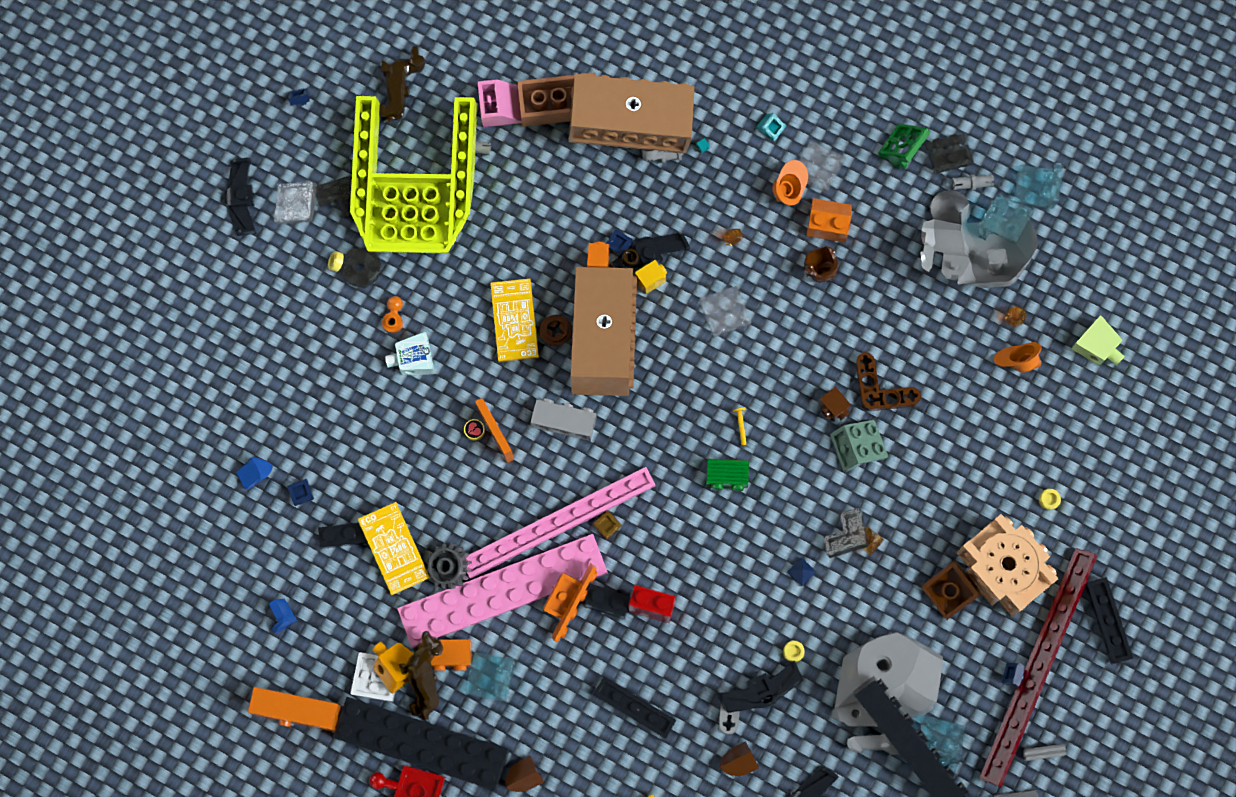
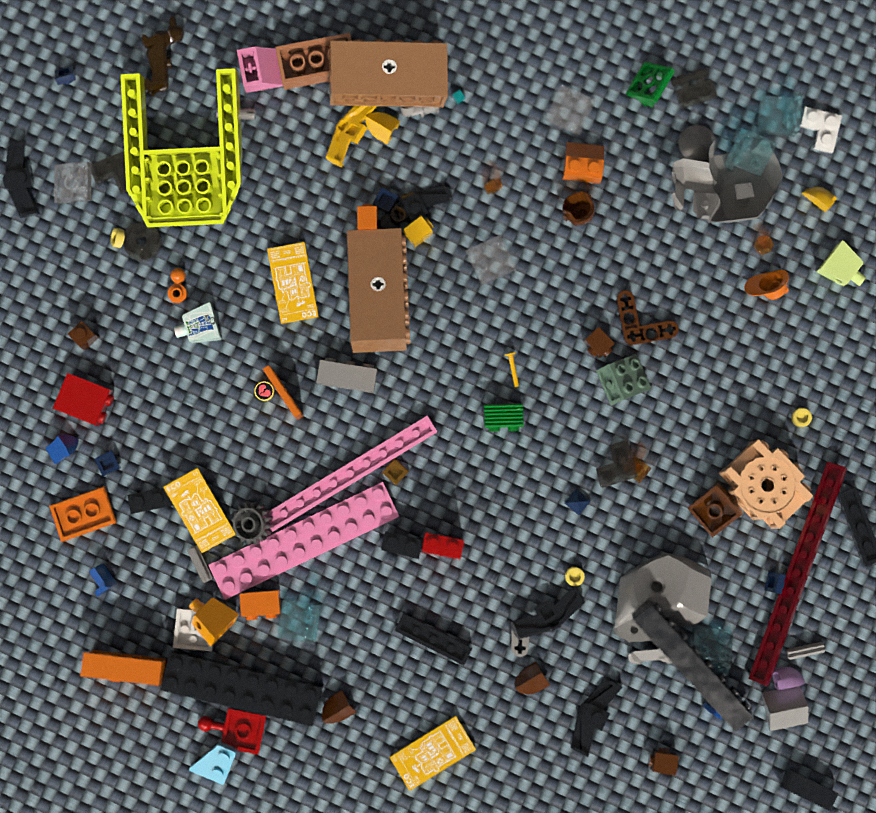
camera: 10 degrees left, 10 degrees up
dark brown animal [399,631,443,721] -> none
reddish brown gear [540,315,572,347] -> none
orange bracket [543,563,597,642] -> none
teal slope [756,113,786,141] -> none
orange piece [772,160,808,206] -> none
light grey pin [952,174,994,190] -> none
none -> orange tile [49,486,117,542]
none -> red brick [53,373,114,426]
none -> reddish brown brick [68,321,99,350]
none -> light grey axle [187,546,212,583]
none -> yellow plate [325,106,377,167]
none -> yellow brick [365,112,400,144]
none -> lavender brick [772,667,805,690]
none -> white plate [799,107,842,153]
none -> yellow brick [801,186,837,212]

